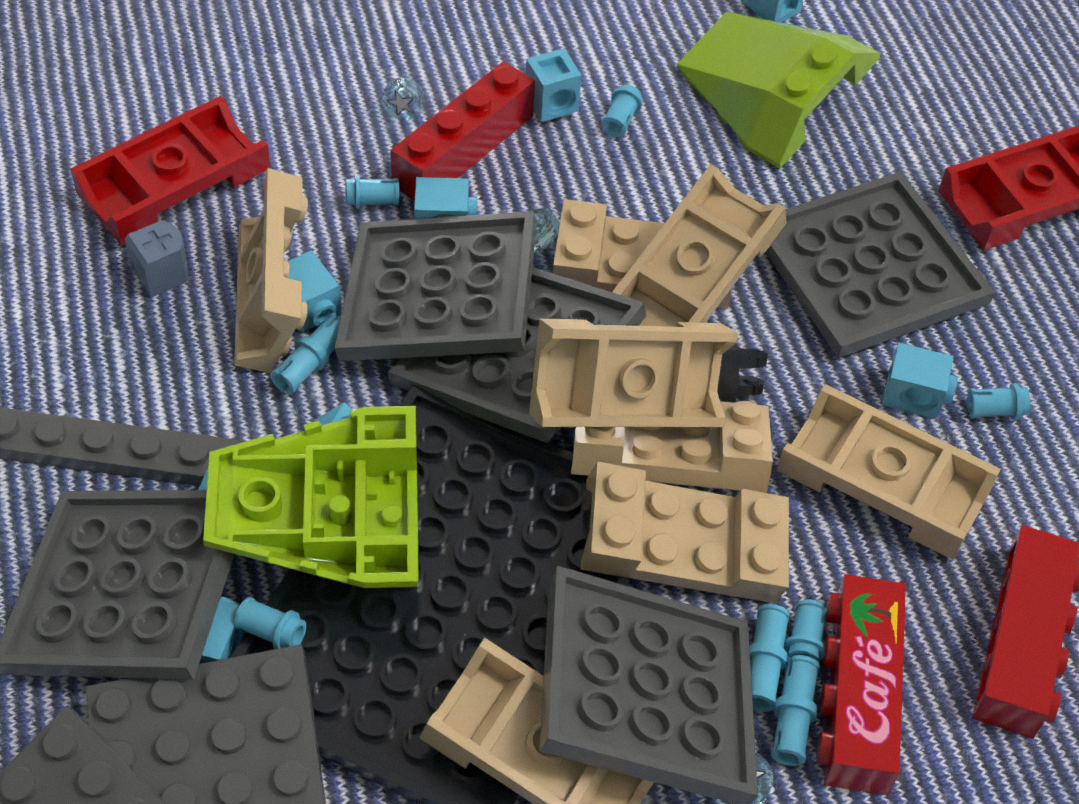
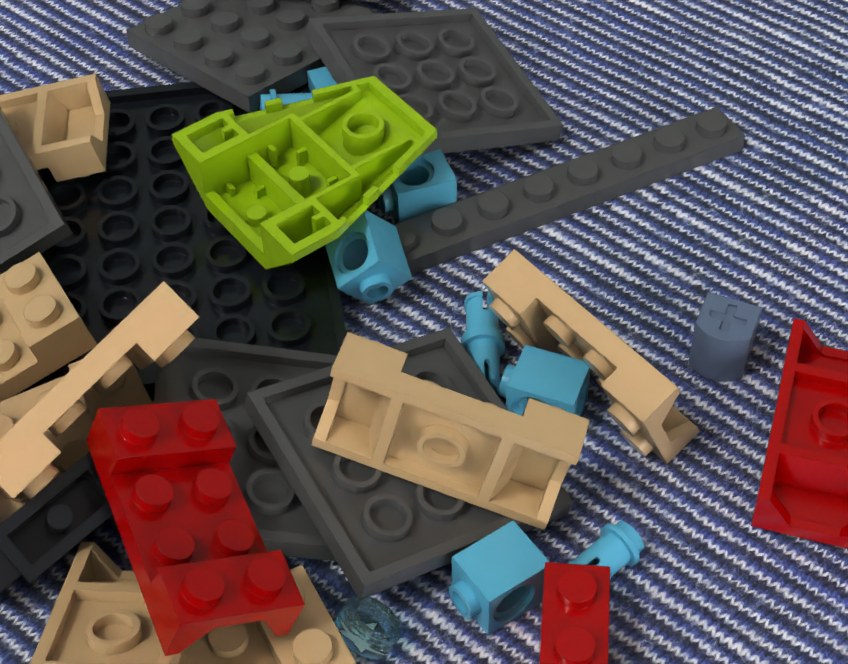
camera: 150 degrees right, 5 degrees down
none -> red piece [86,399,305,656]
none -> tan piece [311,332,590,530]

